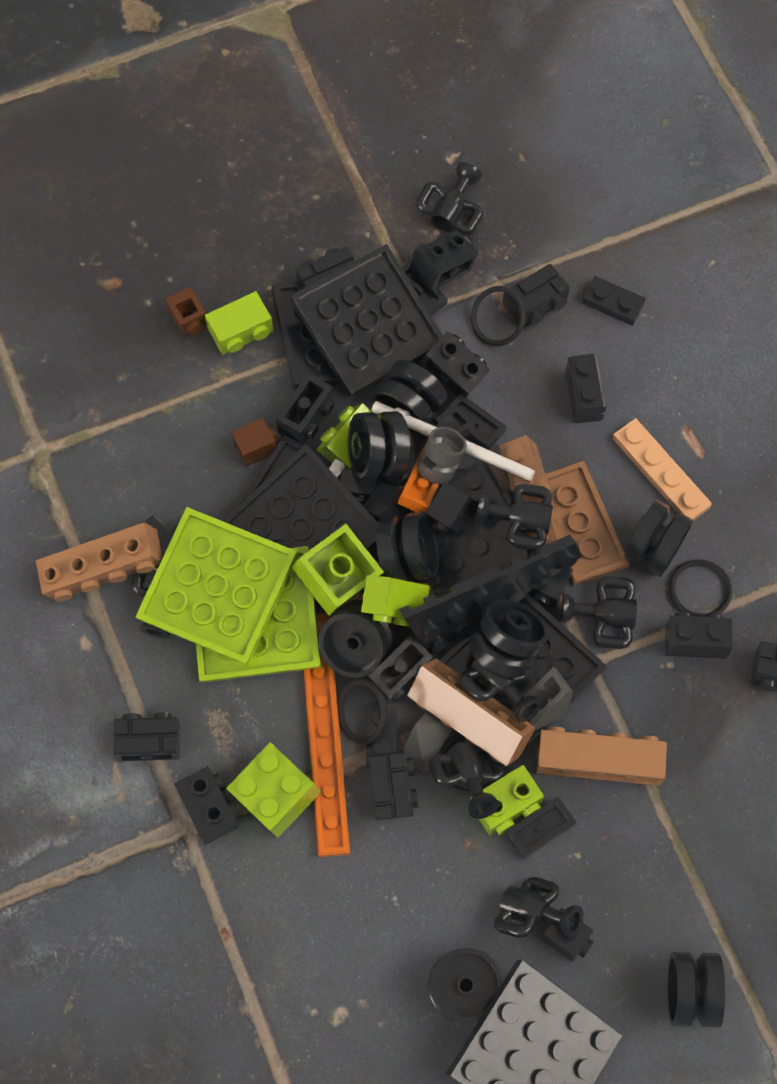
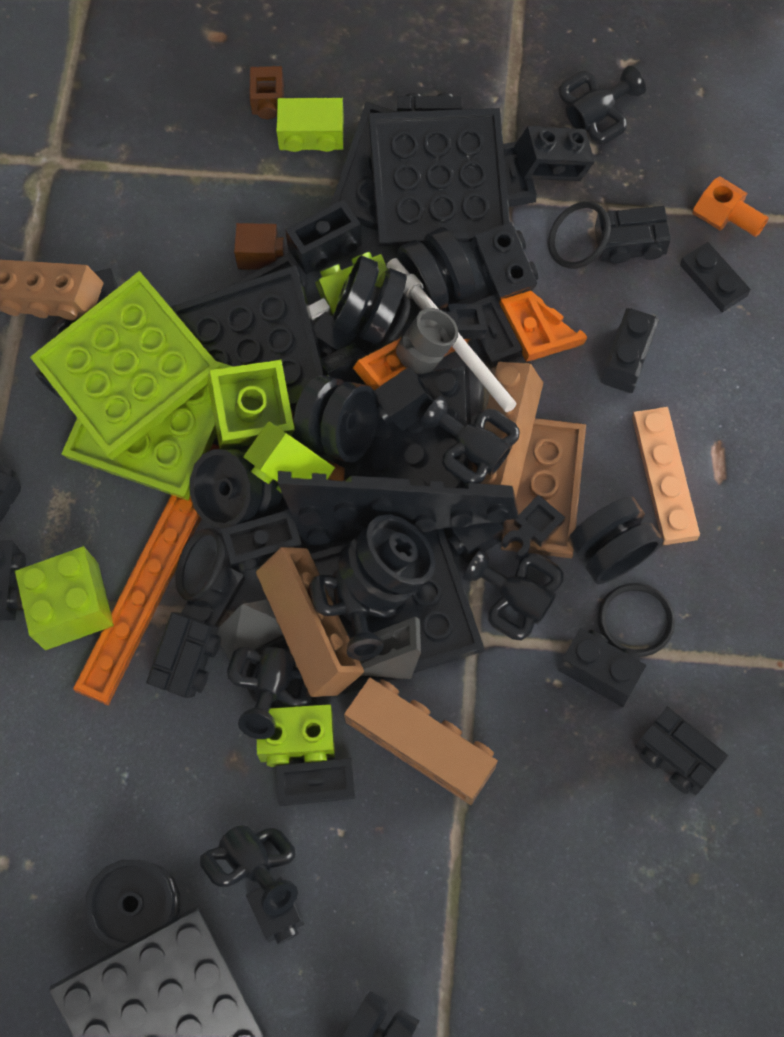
camera: 30 degrees right, 0 degrees up
none -> orange wing [499,291,587,362]
none -> black plate [502,495,566,561]
none -> orange piece [692,176,769,237]

